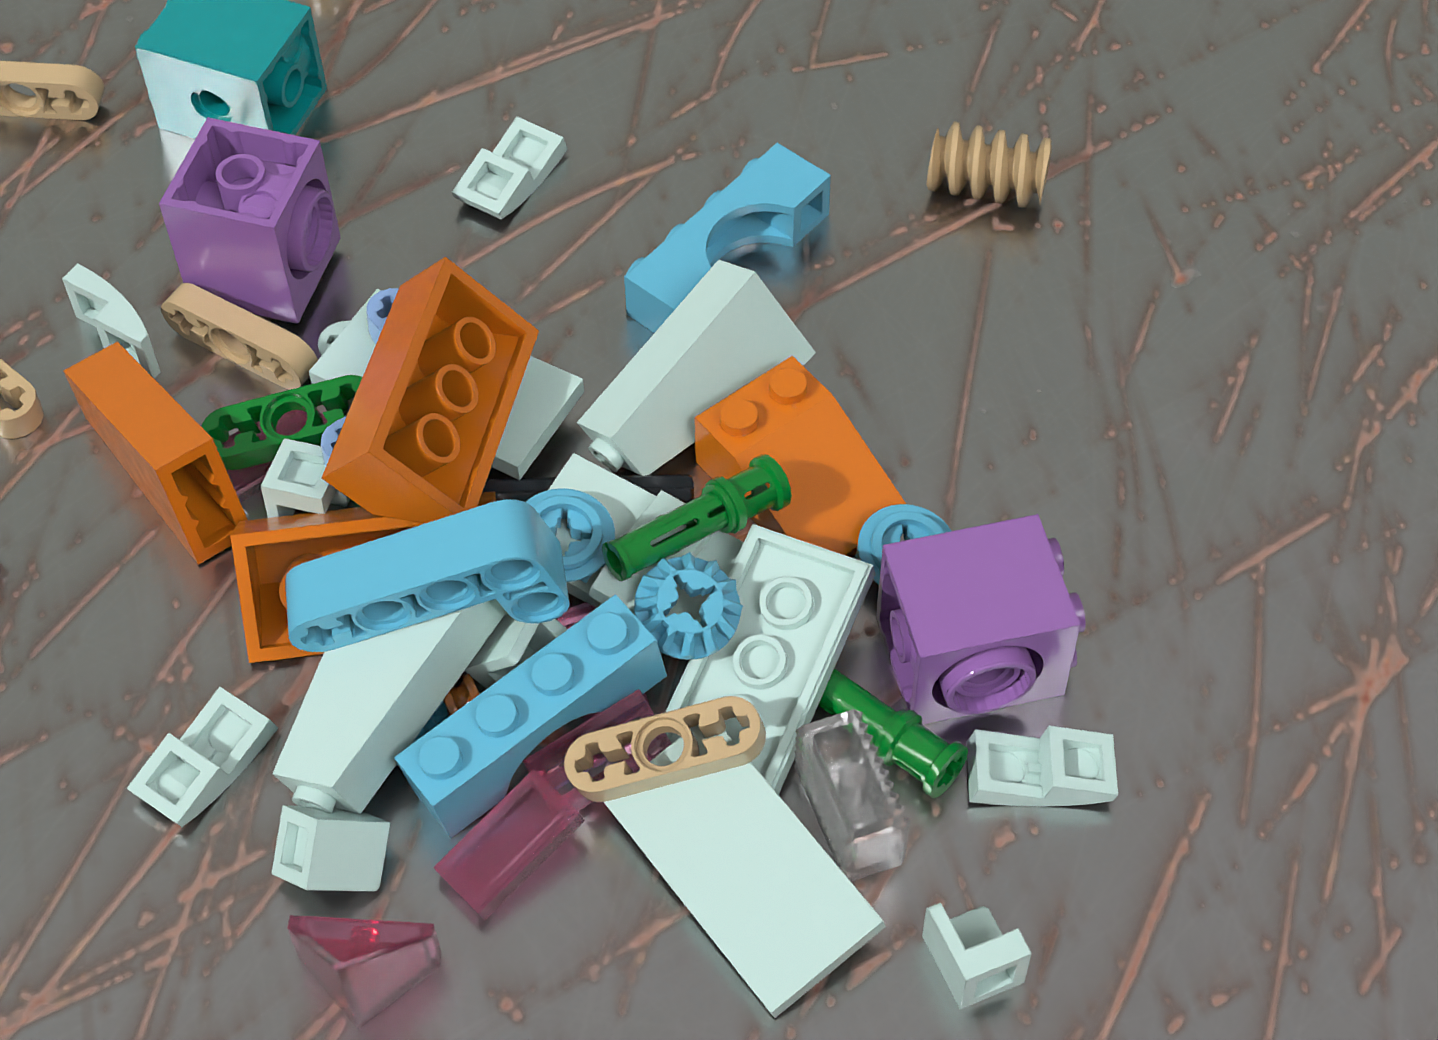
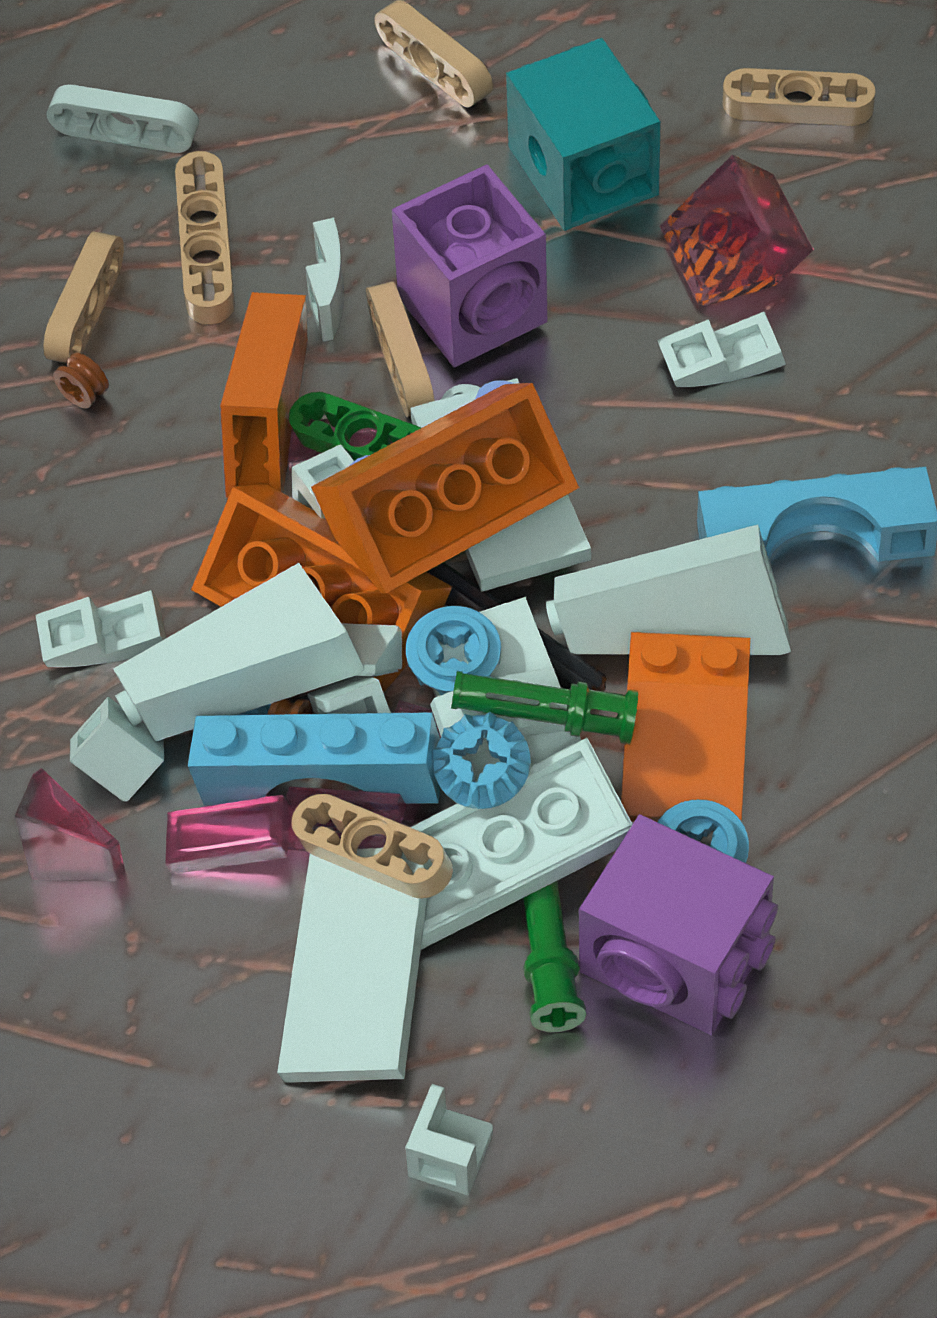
camera: 45 degrees right, 0 degrees up
medium azure beam [285,499,569,652] -> none
clear brick [794,709,910,882] -> none
light aqua slope [967,725,1118,807] -> none
none -> clear pink slope [659,155,814,306]

